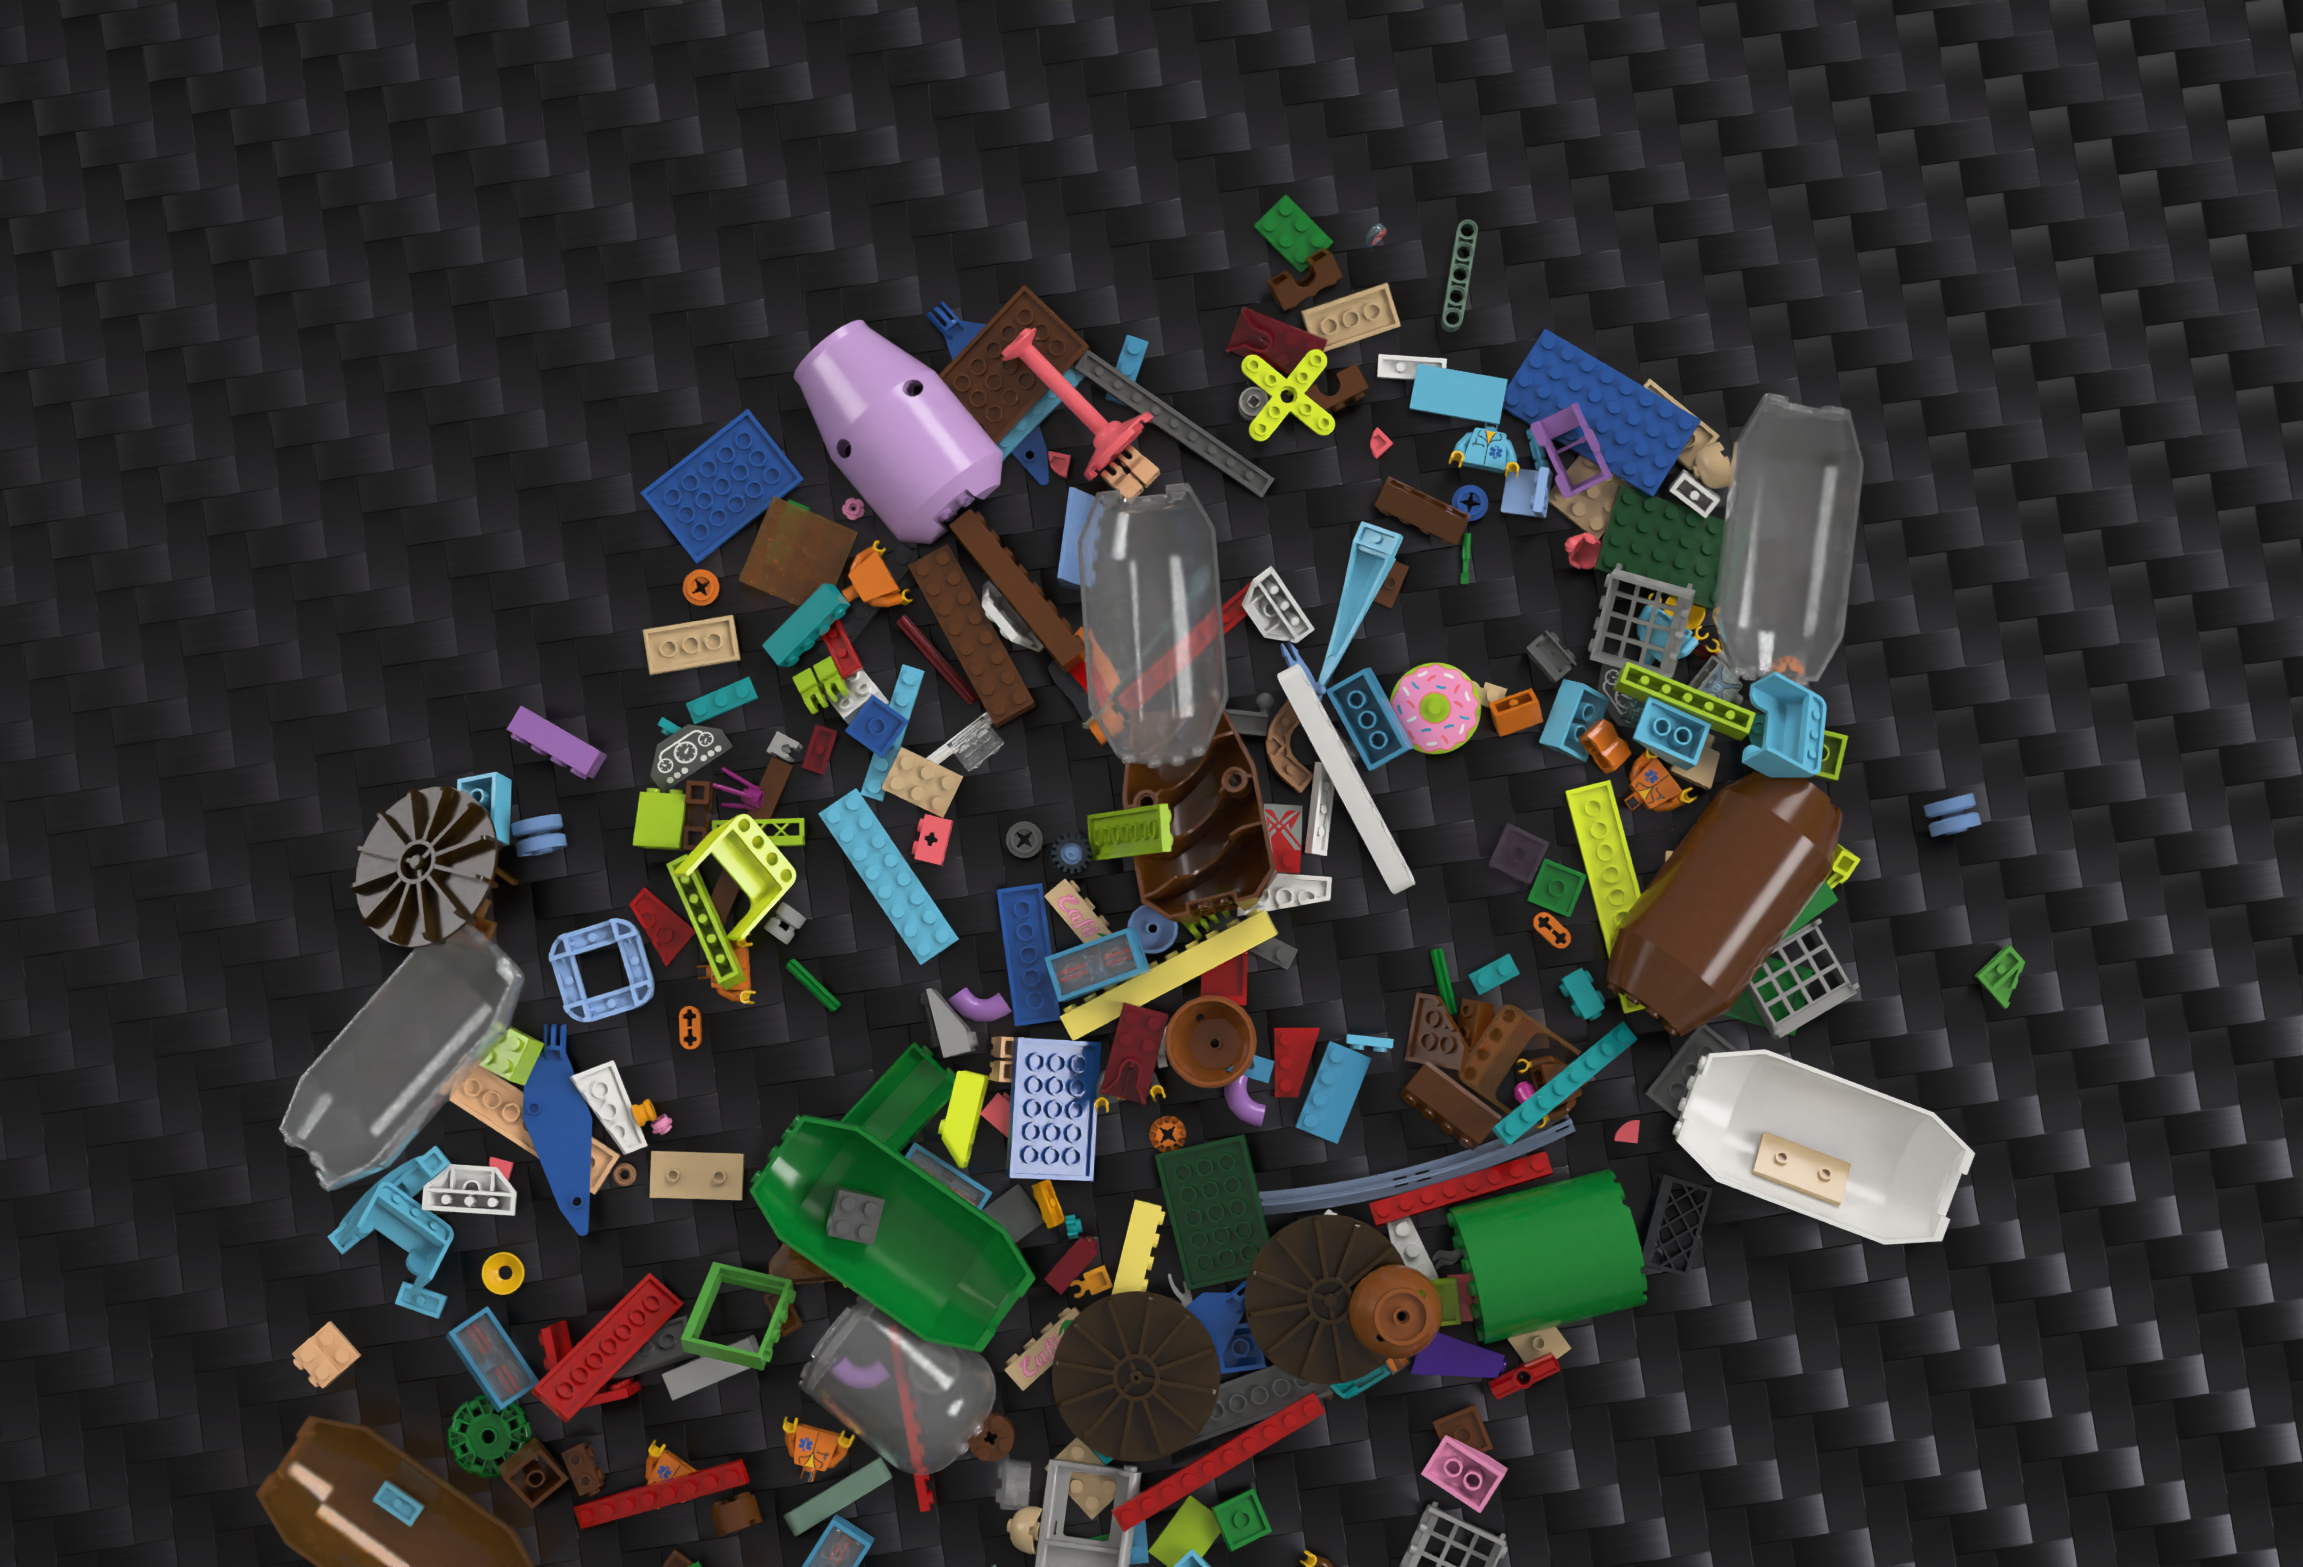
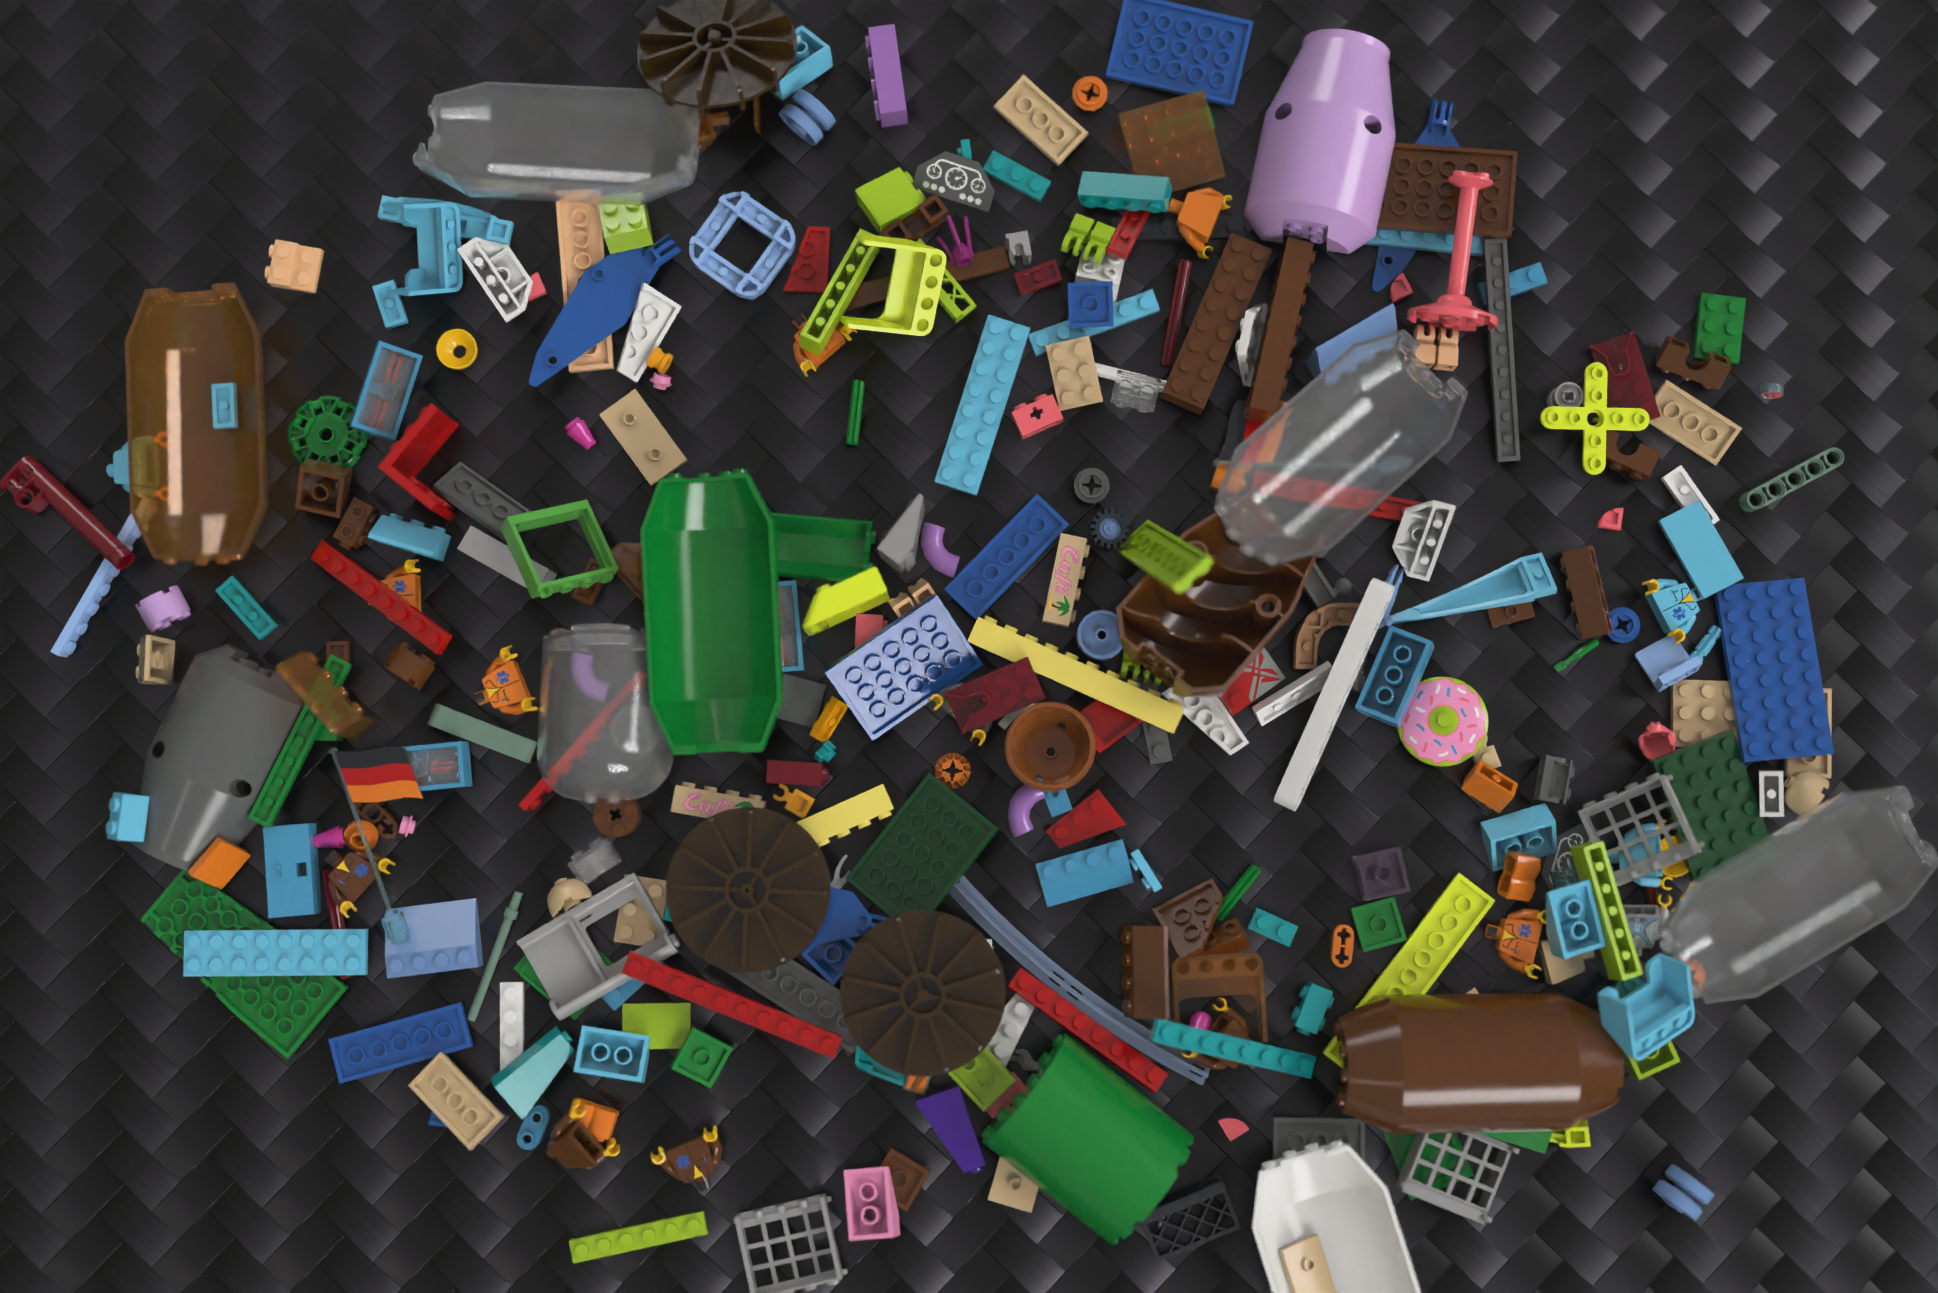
camera: 50 degrees right, 0 degrees up
red plate [531,1273,684,1423] -> none
medium nougat plate [613,1163,637,1186] -> none
orange beam [679,1006,702,1050] -> none
light grey wheel [764,902,806,945] -> none
dark grey brick [825,1185,885,1245] -> none
bright pink plate [842,498,865,520] -> none
clear brick [1045,928,1151,1002] -> none
dark orange piece [1349,1265,1442,1359] -> none
red piece [1489,1352,1560,1400] -> none
medium lavender piece [1530,402,1613,498] -> none
none -> medium azure slope [368,513,451,562]
none -> dark pink cone [565,417,597,451]

